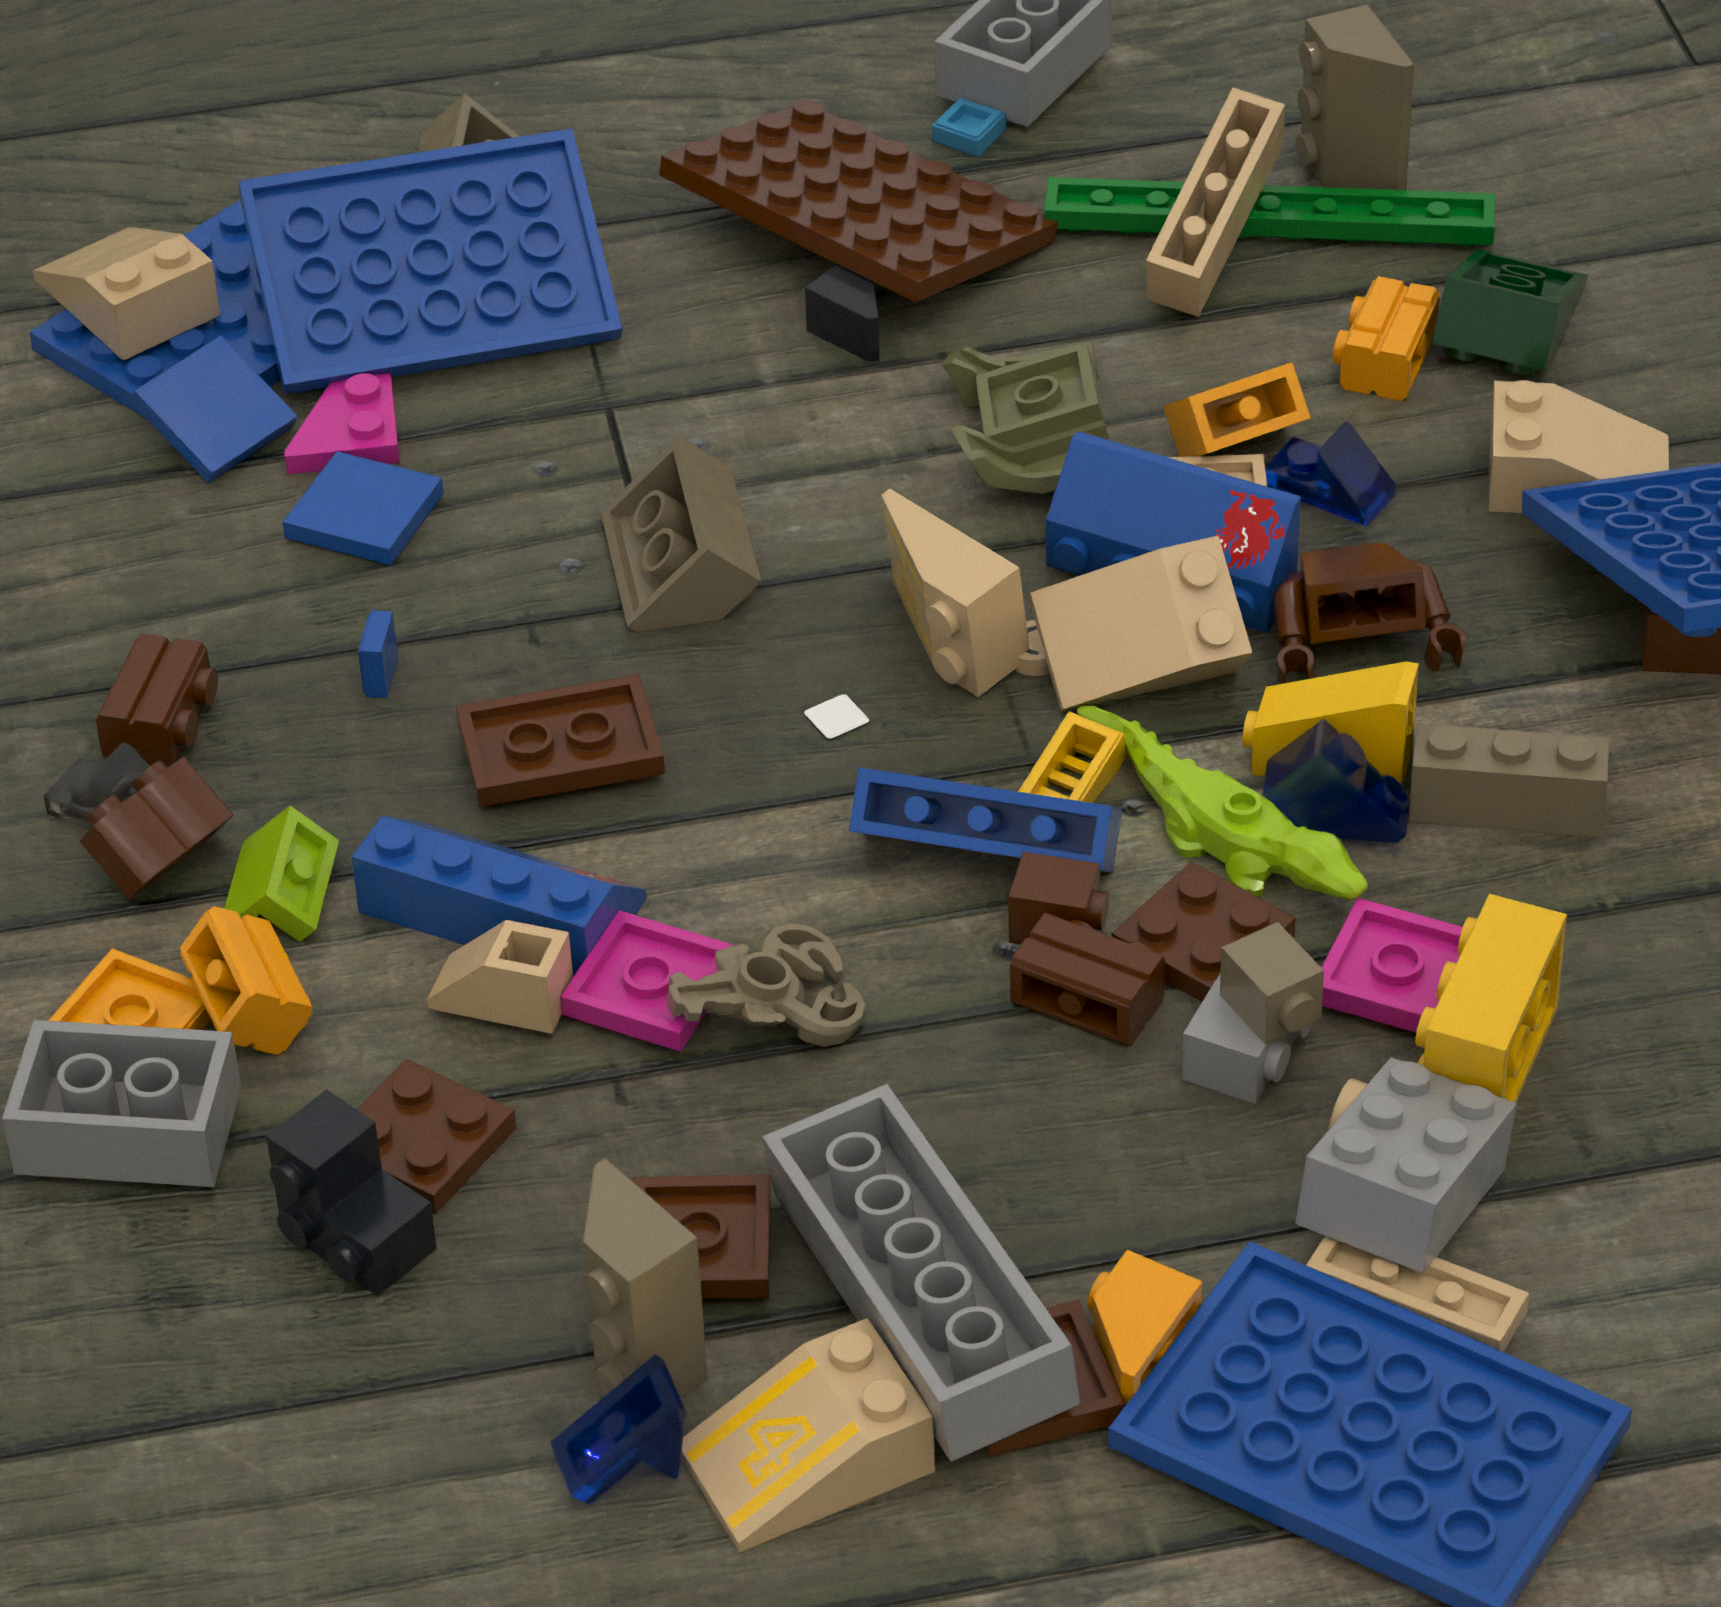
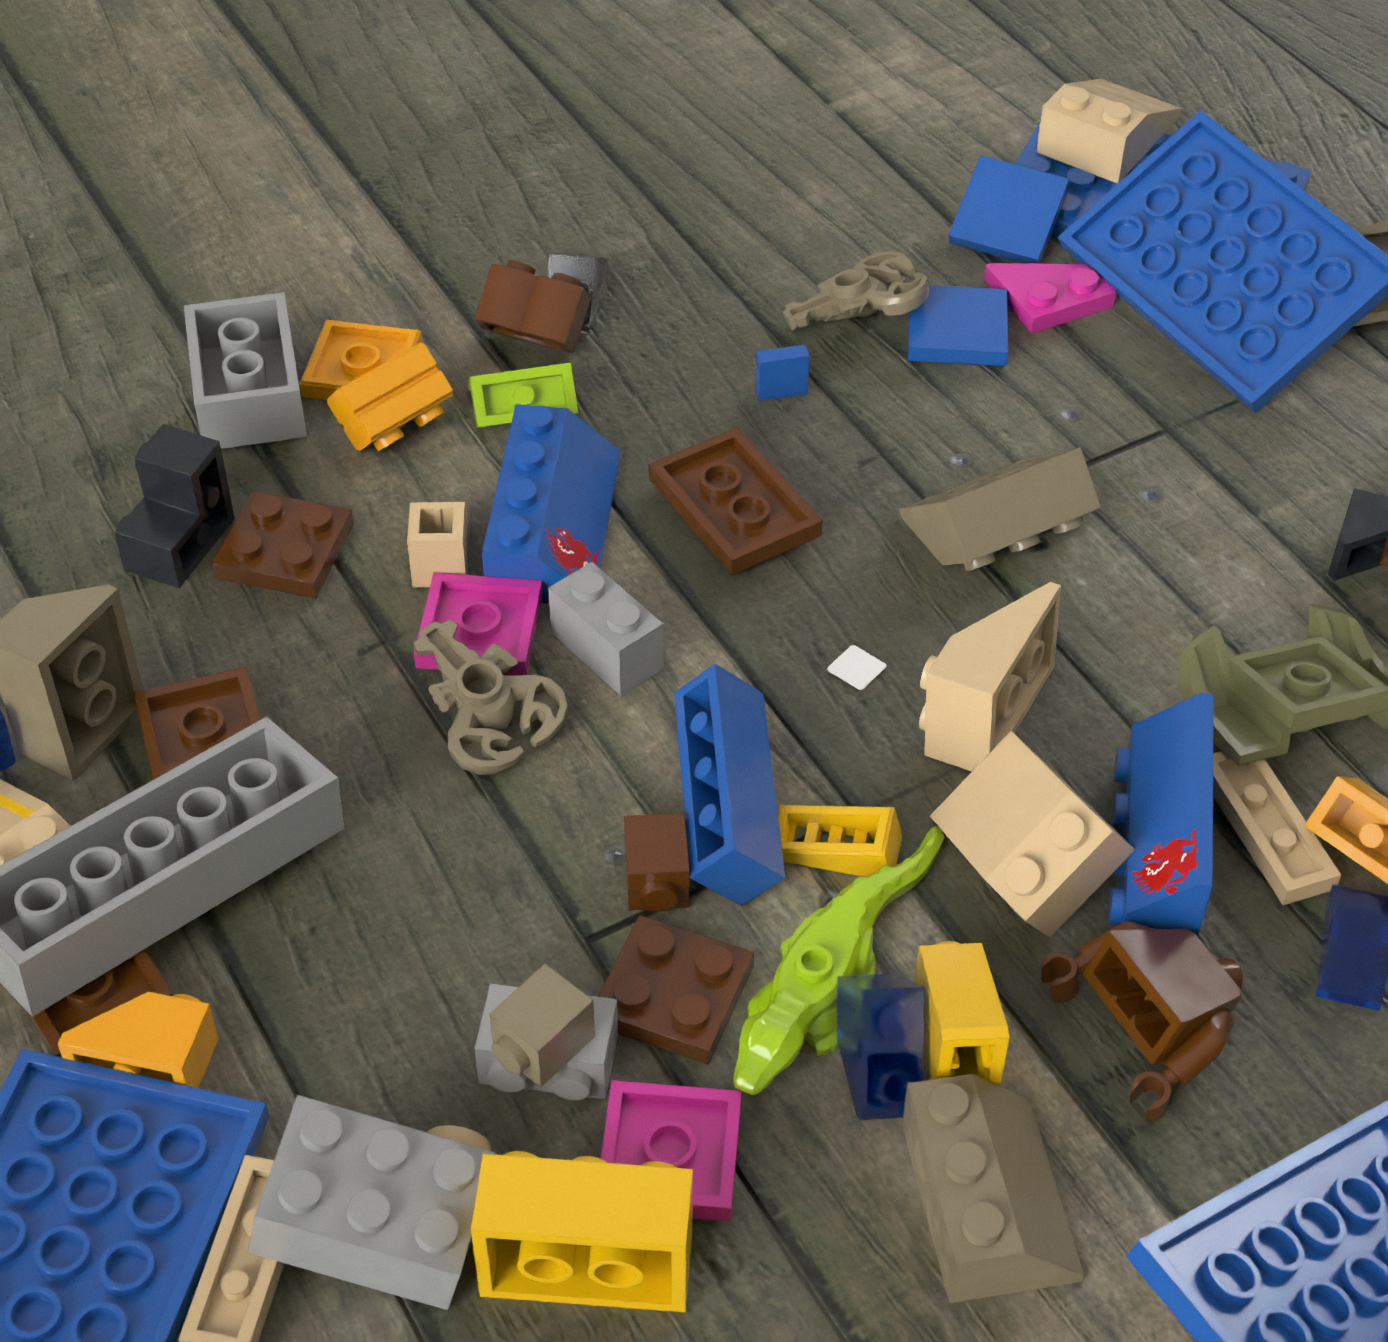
camera: 70 degrees right, 5 degrees up
reddish brown brick [95,633,218,768] -> none
reddish brown brick [1010,913,1165,1047] -> none
none -> light grey brick [548,562,664,696]
none -> dark tan animal [783,251,930,330]

